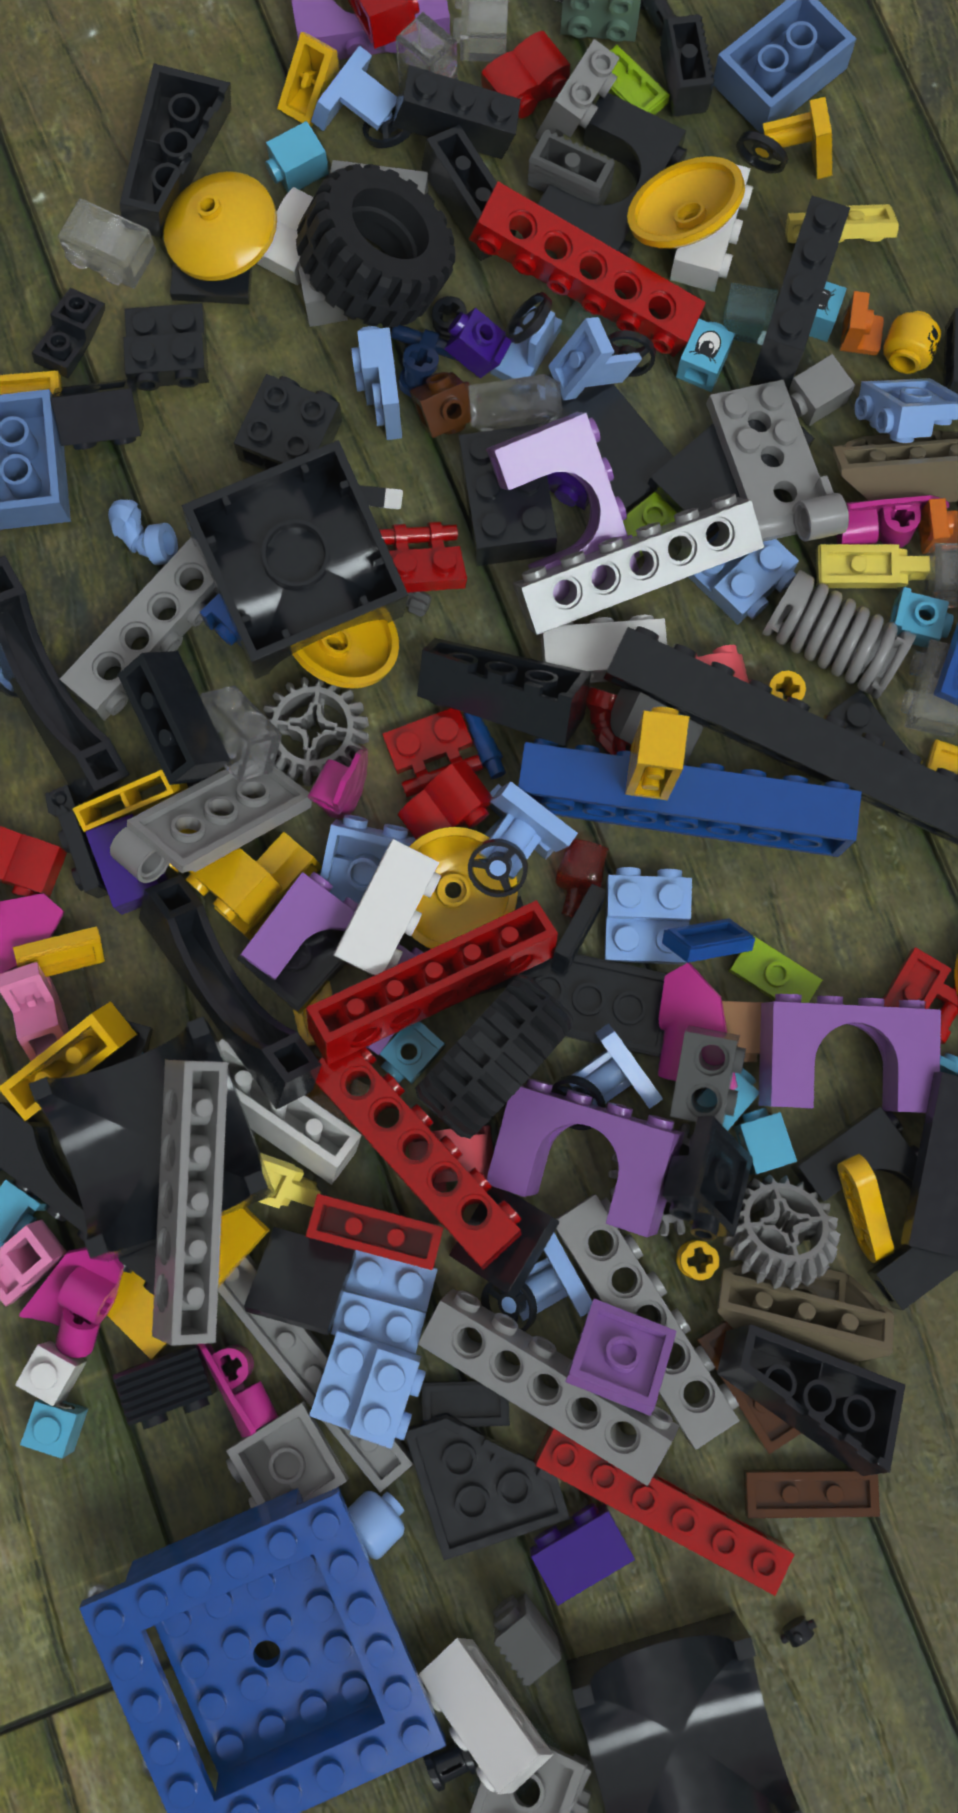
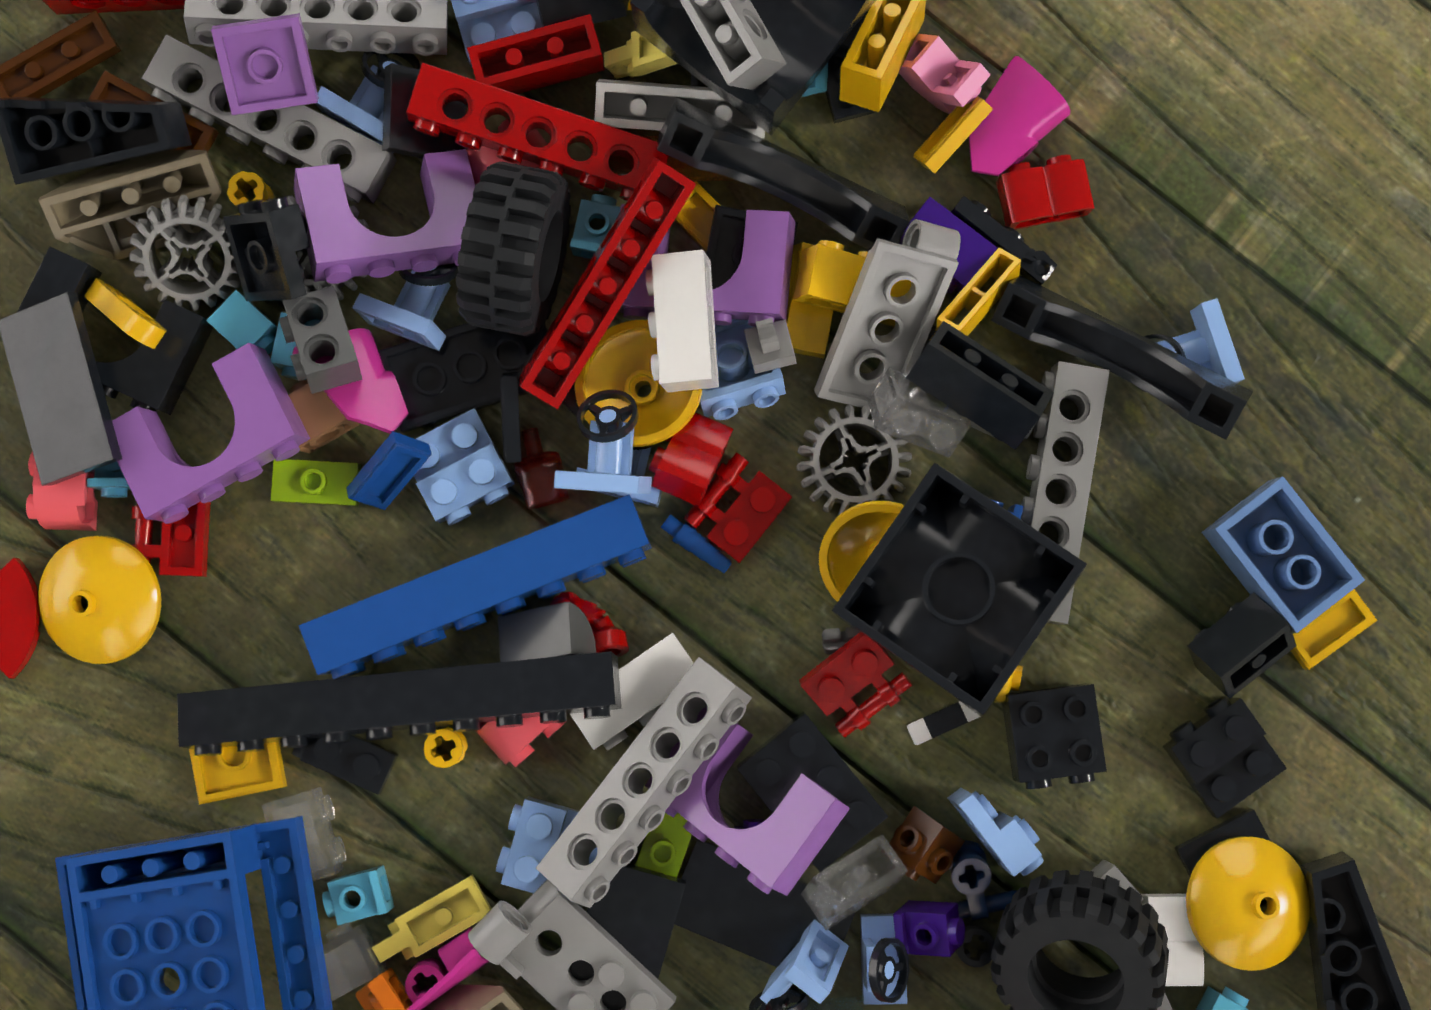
camera: 150 degrees right, 5 degrees up
black slope [32,287,105,378] -> none
clear brick [58,198,156,289] -> none
light blue arm [108,499,178,565] -> none
dark pink panel [307,746,368,819] -> none
black wedge [417,638,591,746] -> none
yellow brick [625,707,689,800] -> none
light grey piece [762,570,916,700] -> none
none -> light grey tile [744,318,797,374]

